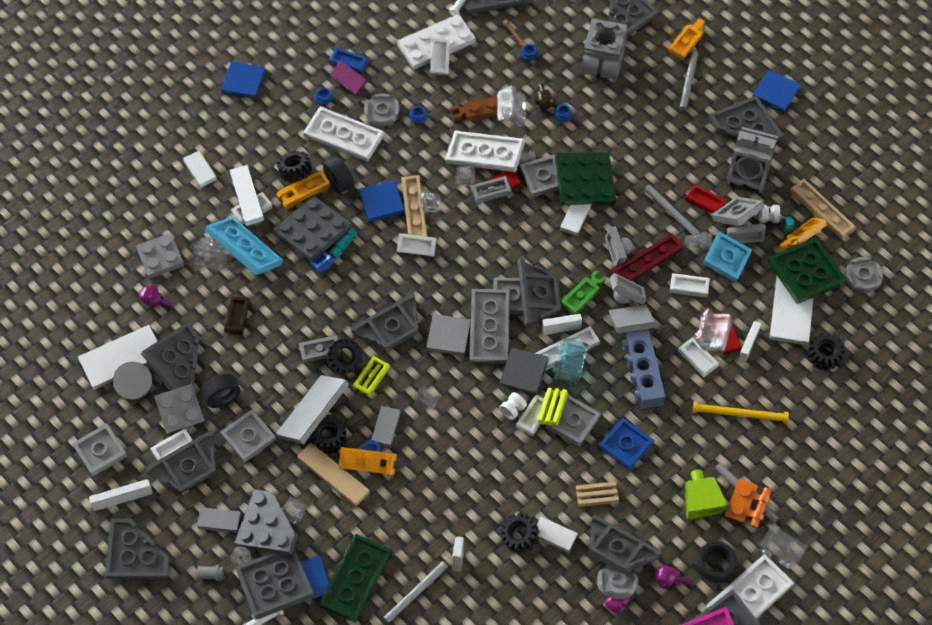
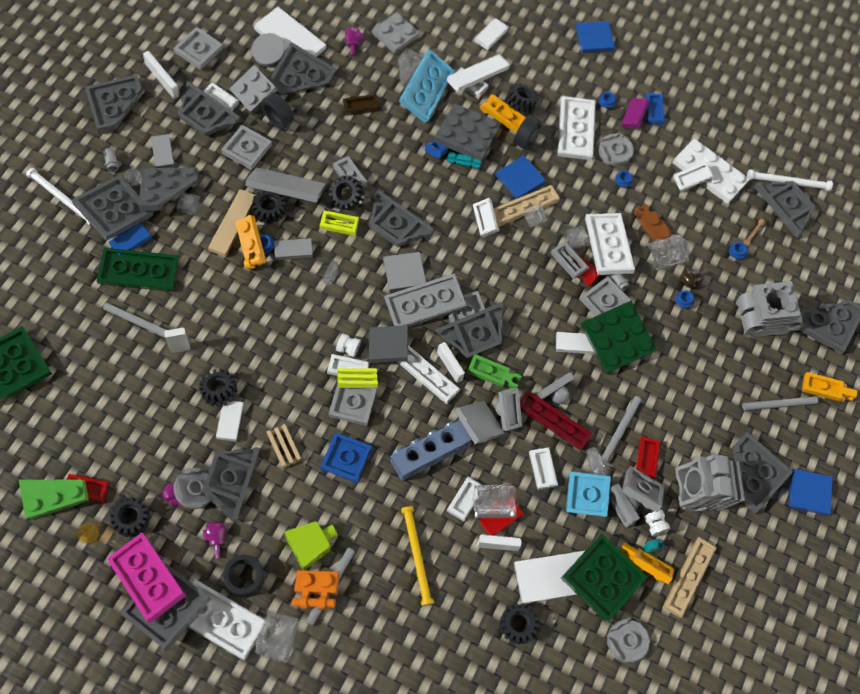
camera: 60 degrees right, 5 degrees up
clear light blue brick [552,337,588,385] -> none

